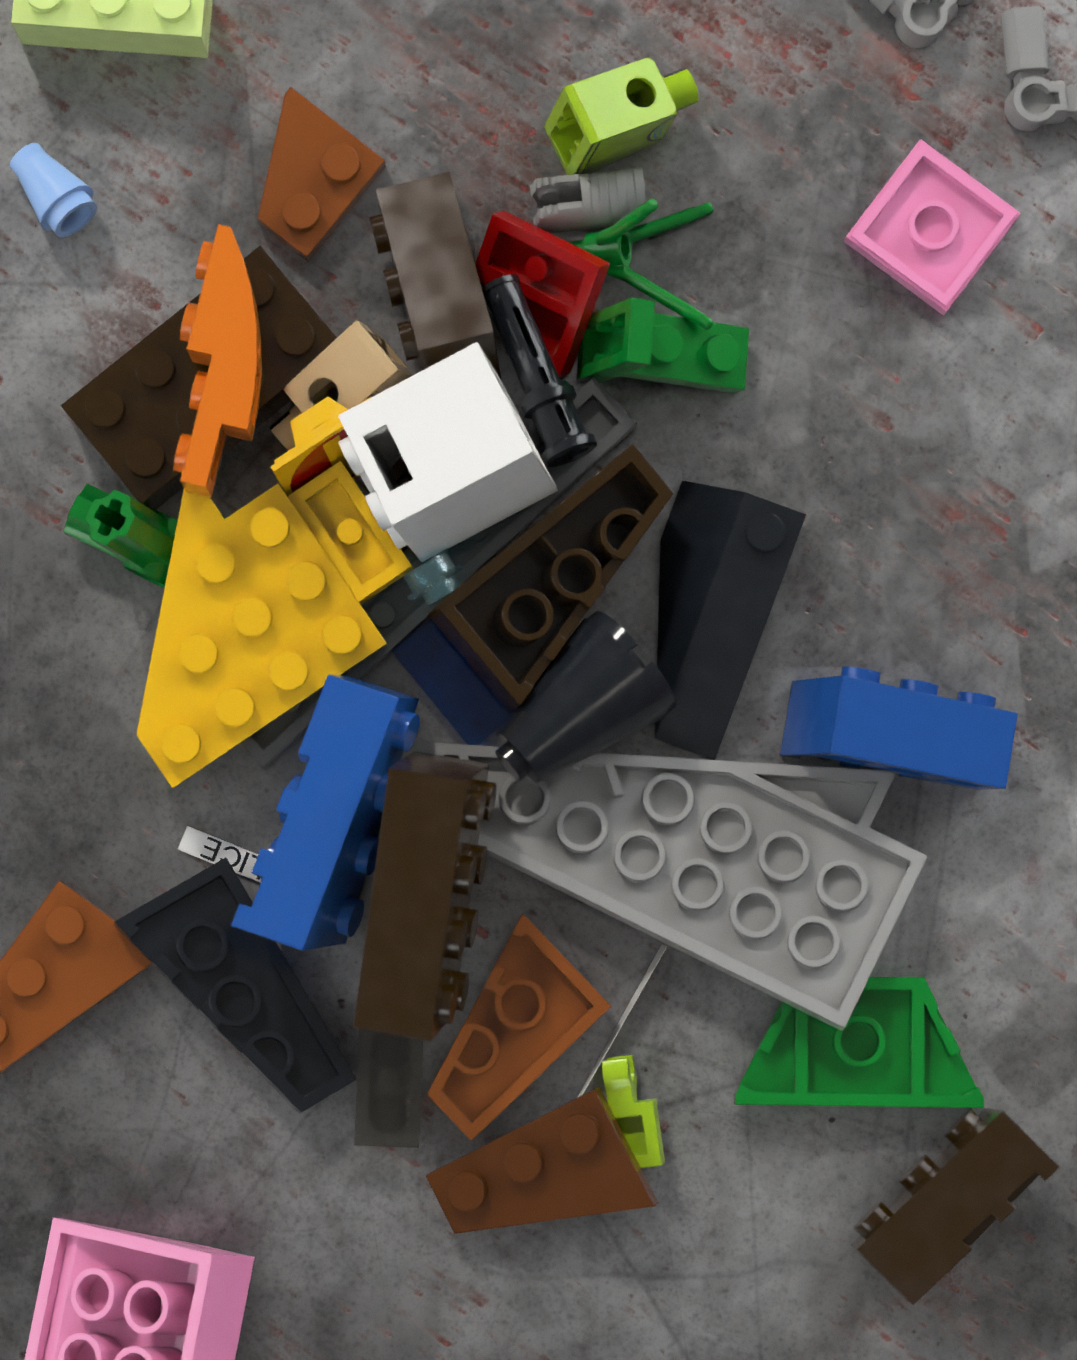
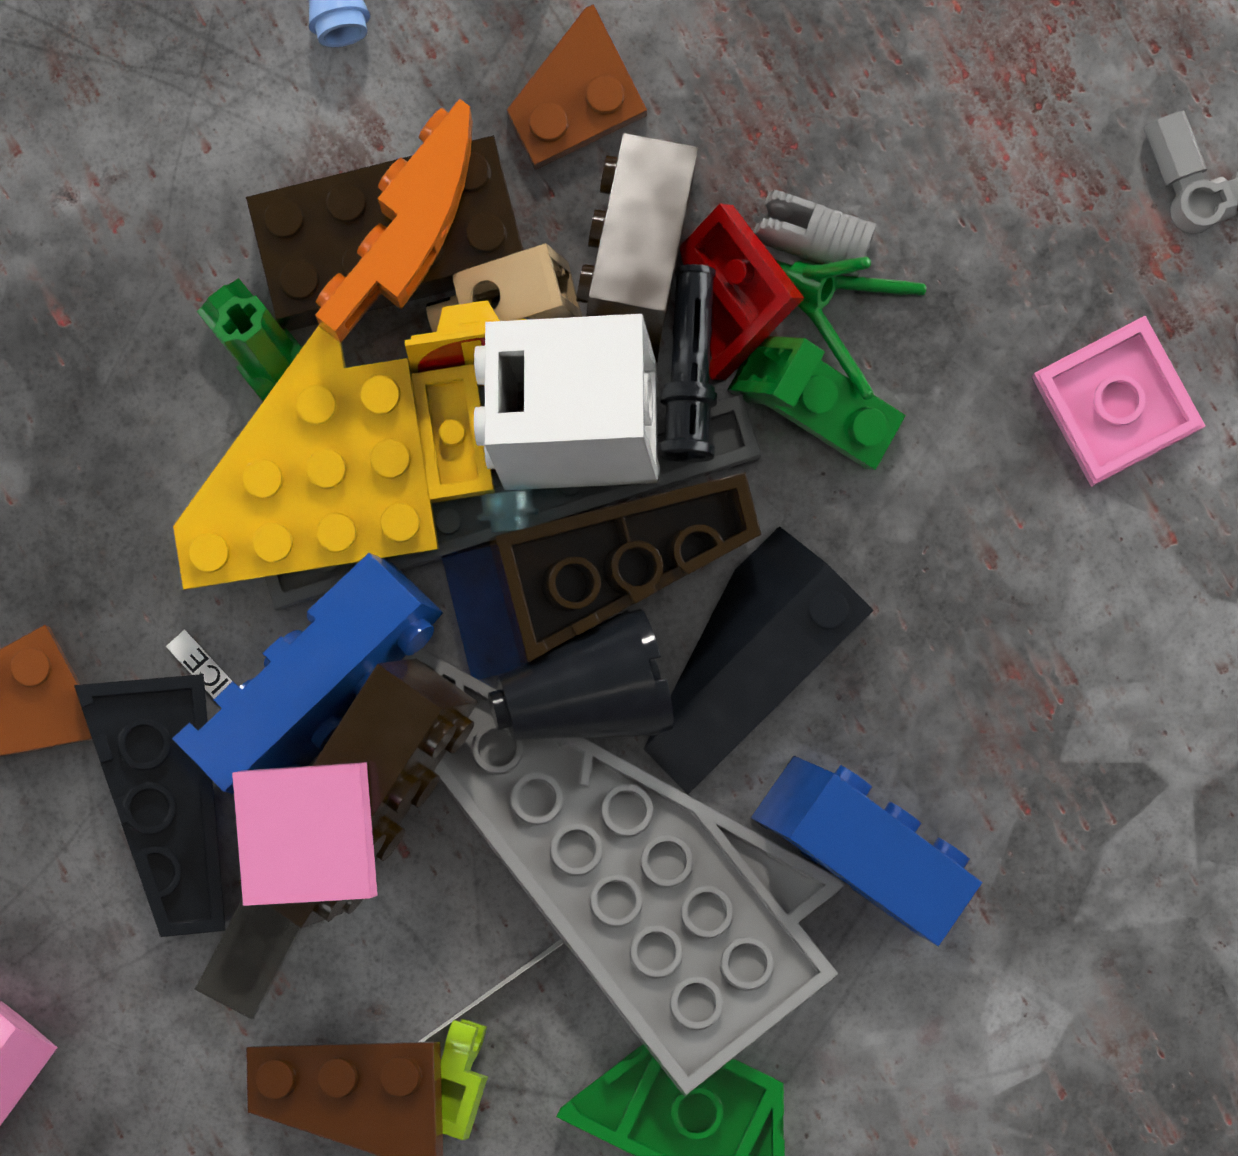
camera: 30 degrees right, 0 degrees up
dark orange wing [427,913,611,1141] -> none
lime torso [544,58,699,175] -> none
none -> bright pink tile [232,762,378,906]

